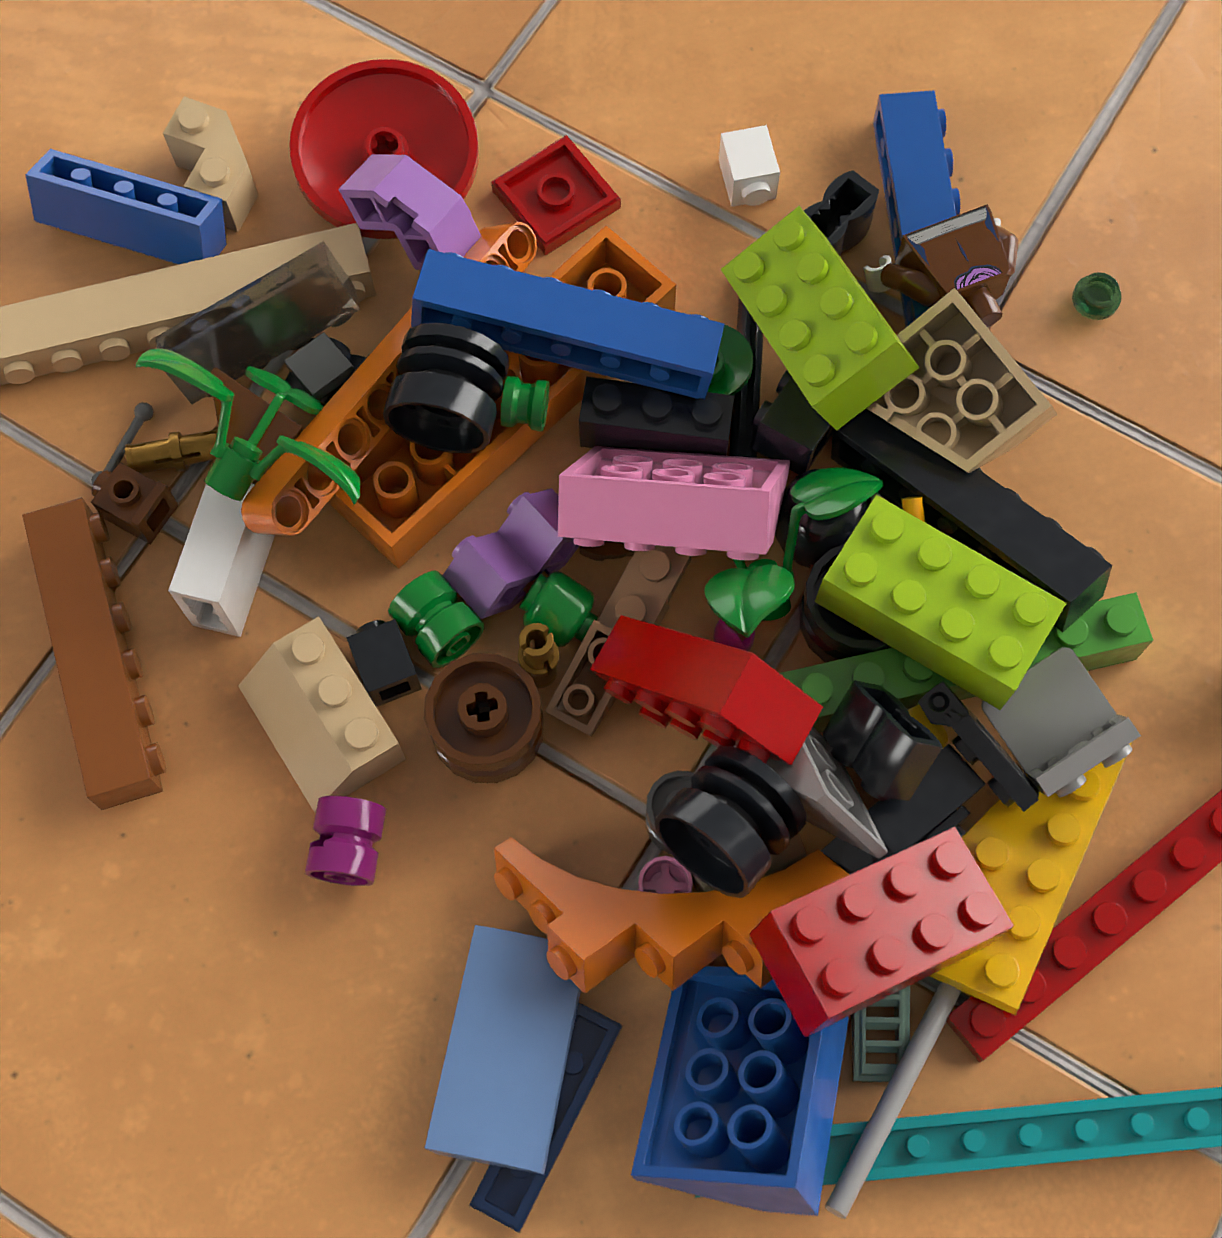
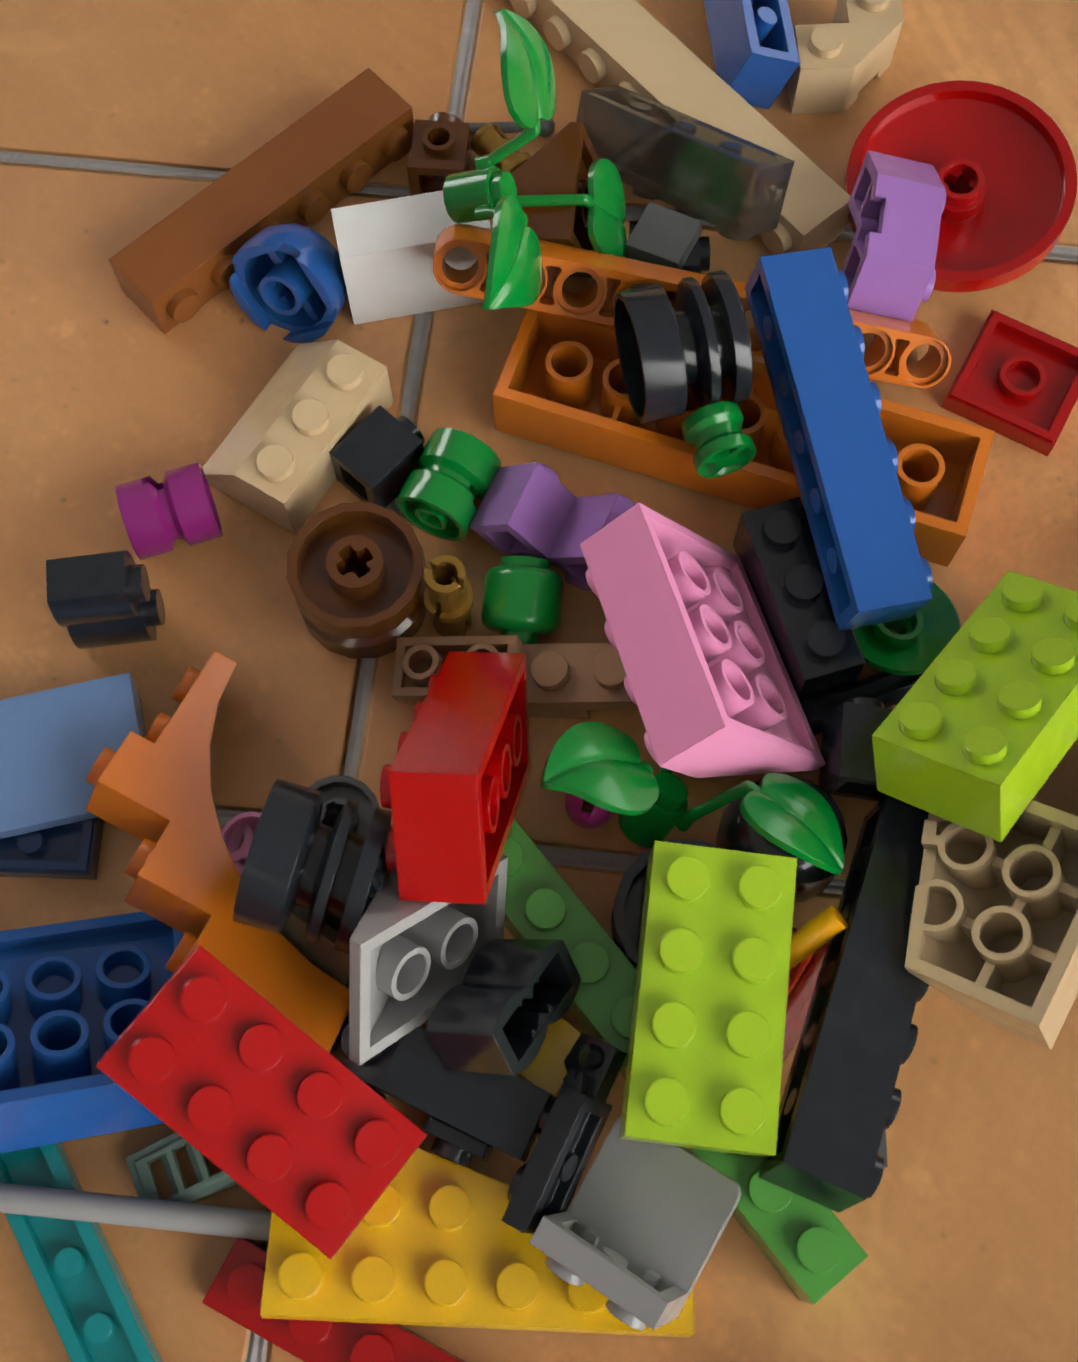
camera: 65 degrees right, 0 degrees up
none -> black brick [46,550,165,649]
none -> blue cylinder [229,223,347,343]

